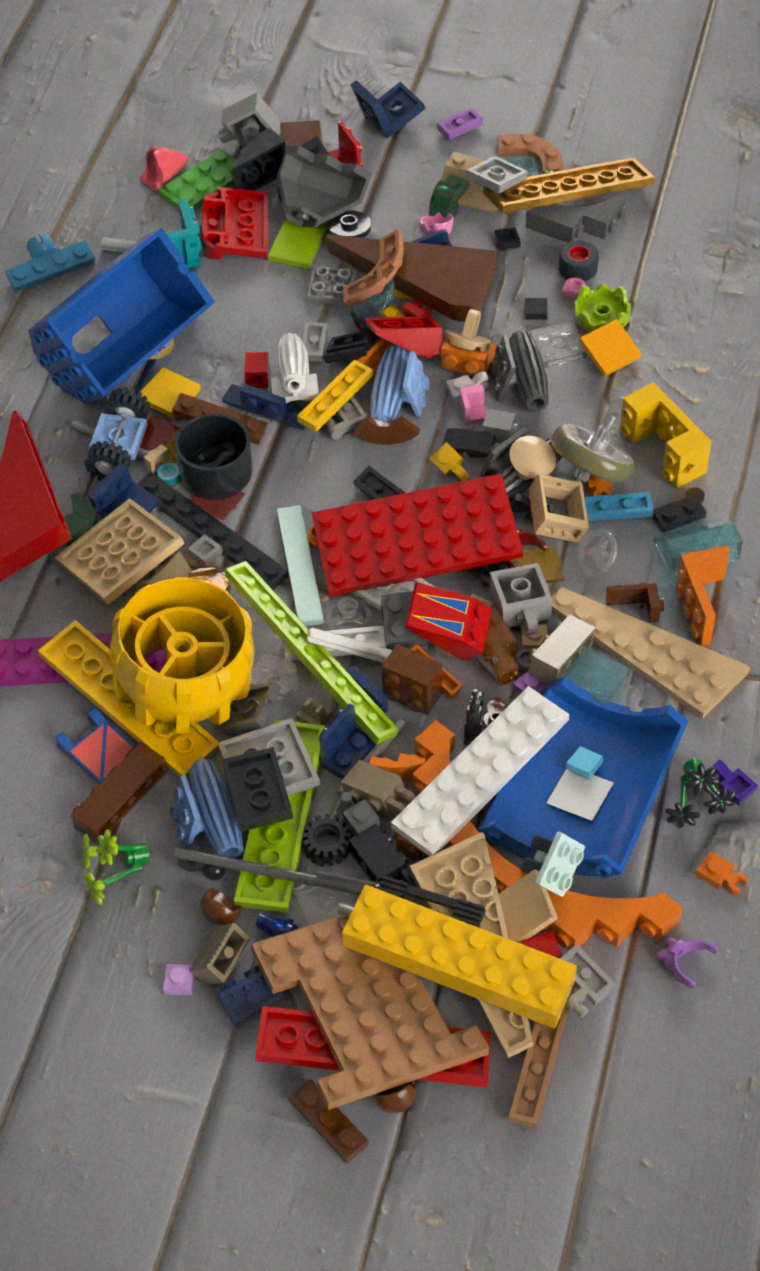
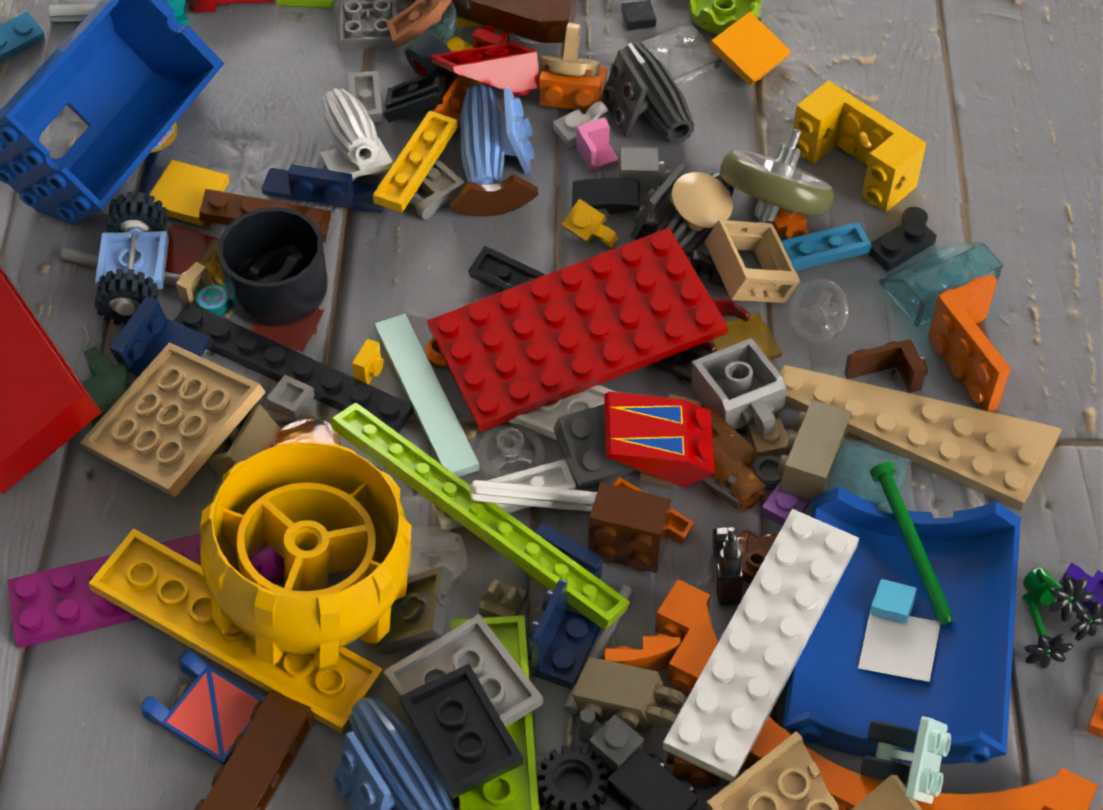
camera: 15 degrees left, 0 degrees up
red brick [244,352,270,388] -> none
none -> yellow plate [352,339,384,384]
none -> green bar [869,461,953,625]

